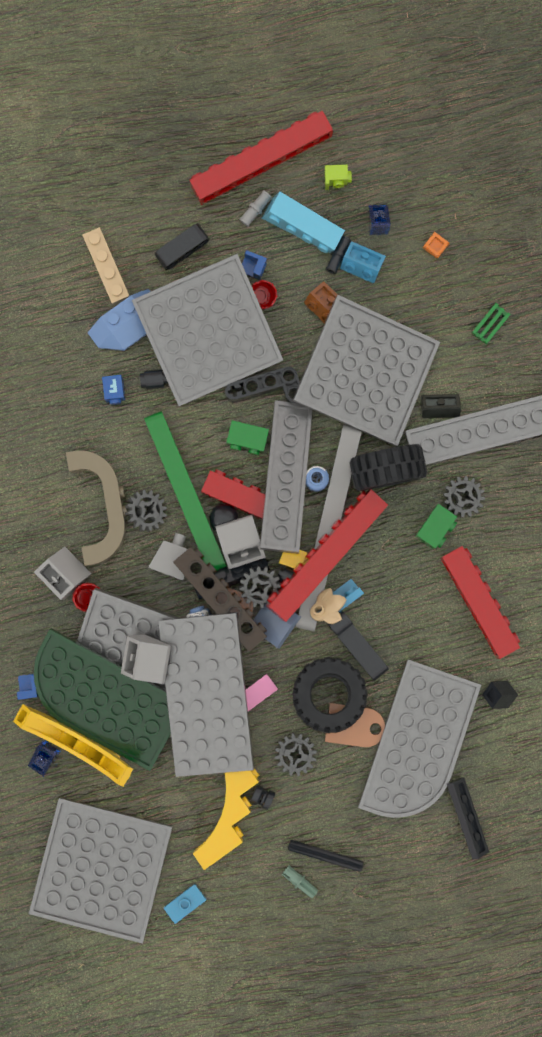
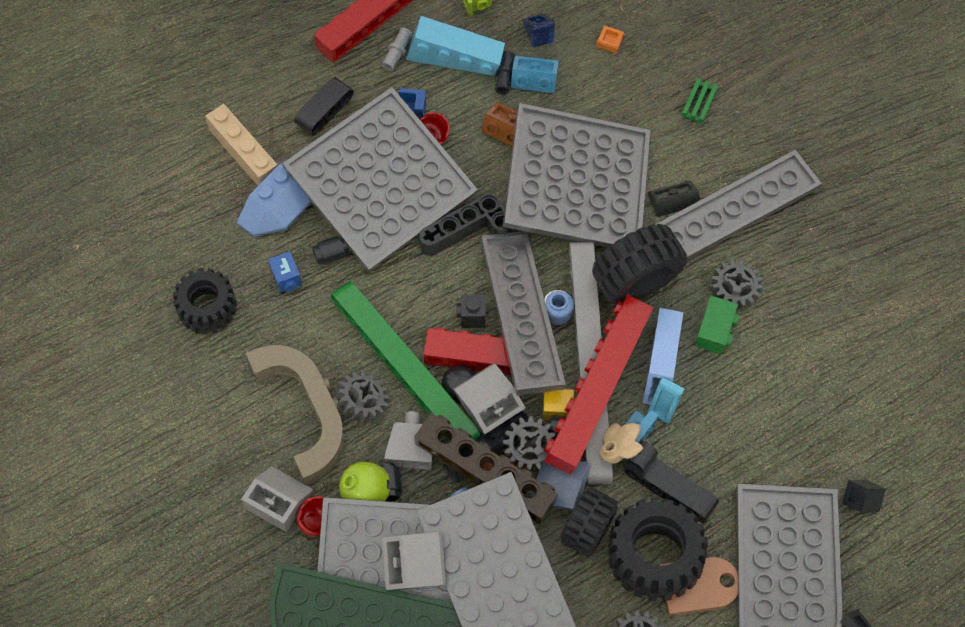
camera: 20 degrees left, 20 degrees down
green brick [226,420,269,456] -> none
bright pink slope [246,674,278,711] -> none
red brick [440,546,520,659] -> none
none -> black tyre [173,268,237,334]
none -> lime cylinder [339,461,390,502]
none -> black brick [380,463,402,502]
none -> black brick [456,294,485,328]
none -> black tyre [561,487,618,557]
none -> light blue slope [642,308,683,405]
none -> medium azure tile [647,377,684,424]

